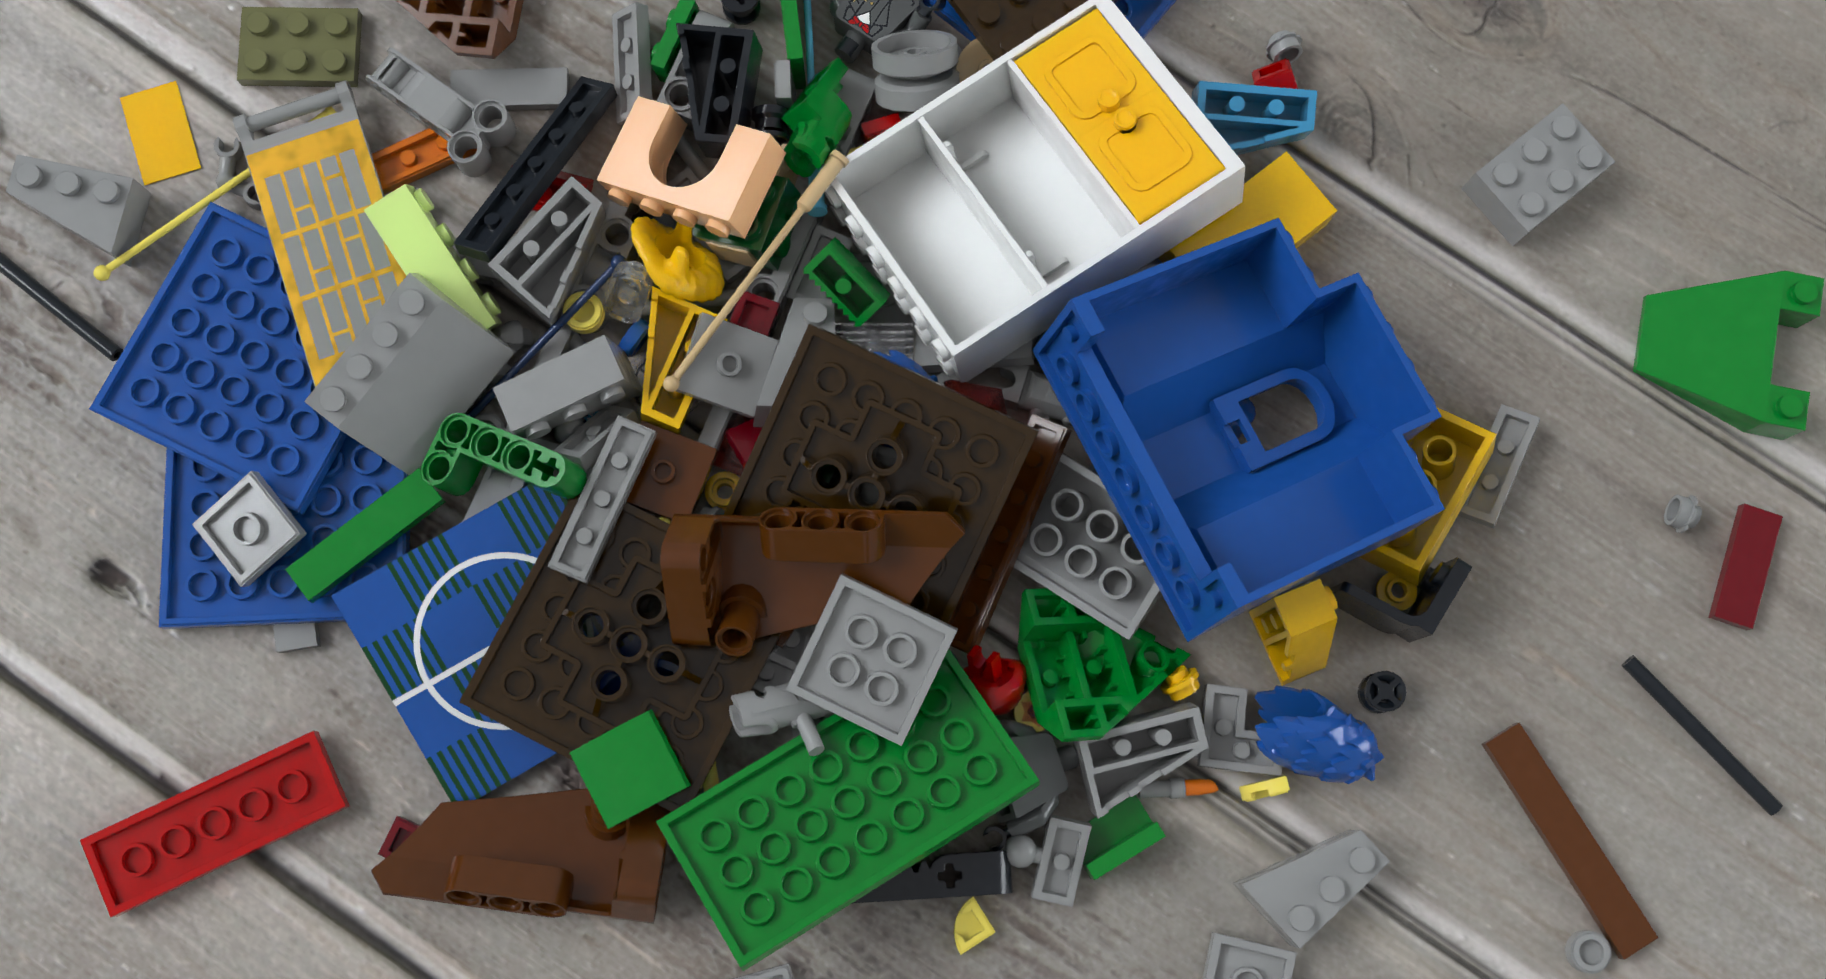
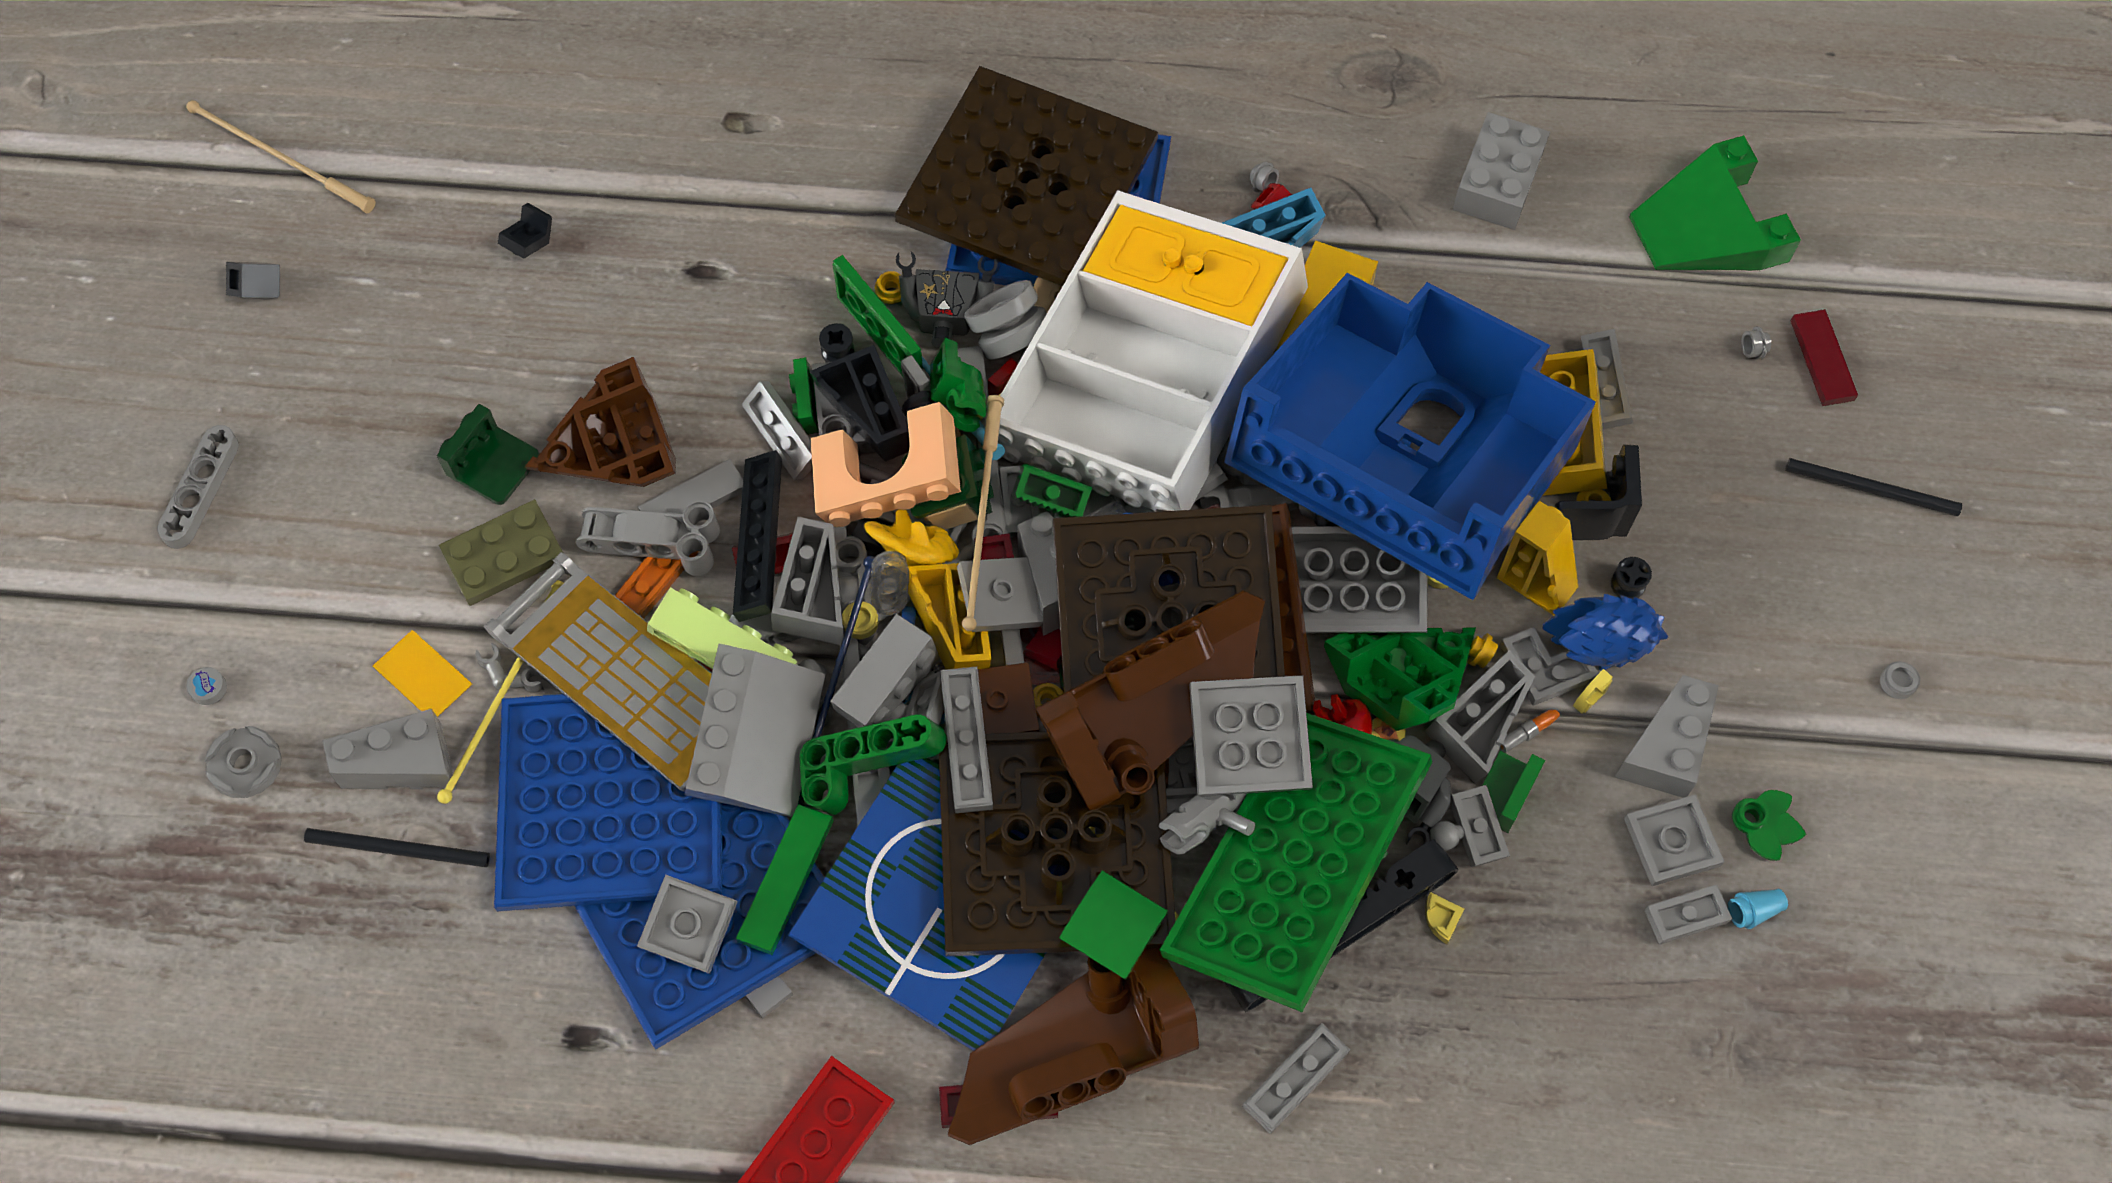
camera: 25 degrees left, 15 degrees down
reddish brown tile [1482,722,1658,960] -> none

